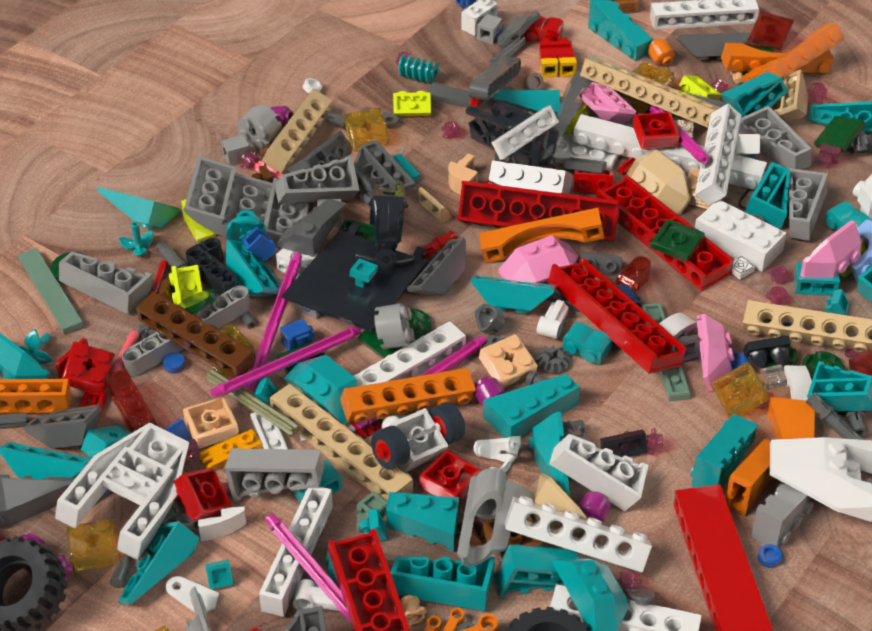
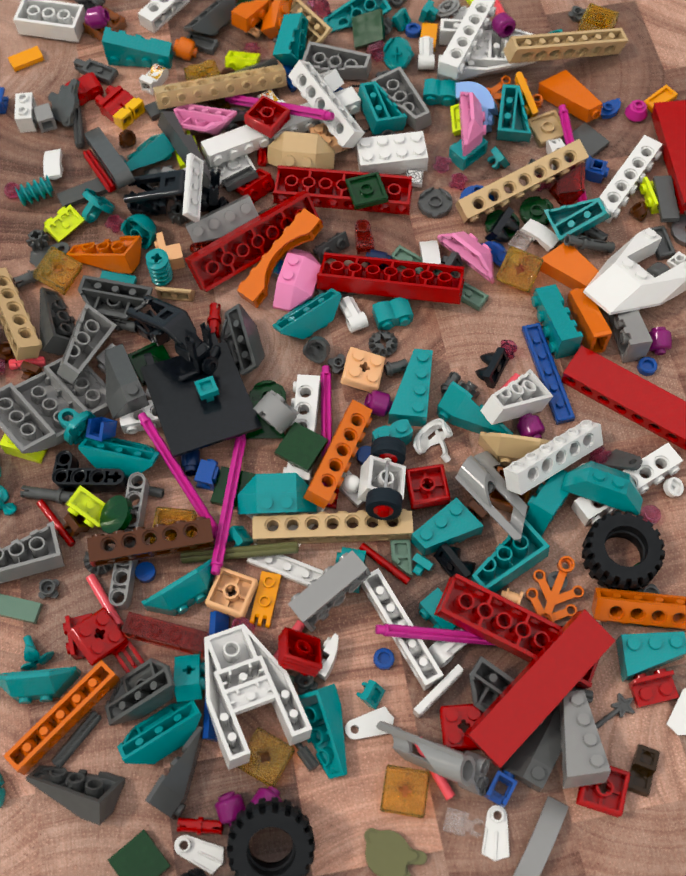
camera: 45 degrees left, 20 degrees up
none -> dark grey gear [26,230,50,251]
none -> dark grey plate [38,579,60,599]
none -> white slope [43,149,63,180]
none -> orange wedge [65,236,142,274]
none -> dark grey hinge [73,58,118,85]
none -> teal tile [82,188,115,223]
none -> teal cylinder [121,214,157,250]
none -> white leg [139,64,169,96]
none -> teal wedge [141,558,215,616]
none -> teal piece [145,248,173,286]
none -> dark blue brick [181,450,200,476]
none -> dark grey tile [187,32,219,55]
none -> dark green tile [274,422,328,473]
none -> red bar [359,543,411,585]
none -> teal brick [372,419,413,445]
none -> blue tile [373,648,394,670]
none -> teal tile [383,37,414,70]
none -> white tile [413,664,463,718]
none -> dark grey tile [418,187,453,219]
none -> black tile [434,542,476,579]
none -> blue tile [521,323,575,425]
none -> magenta head [649,327,672,355]

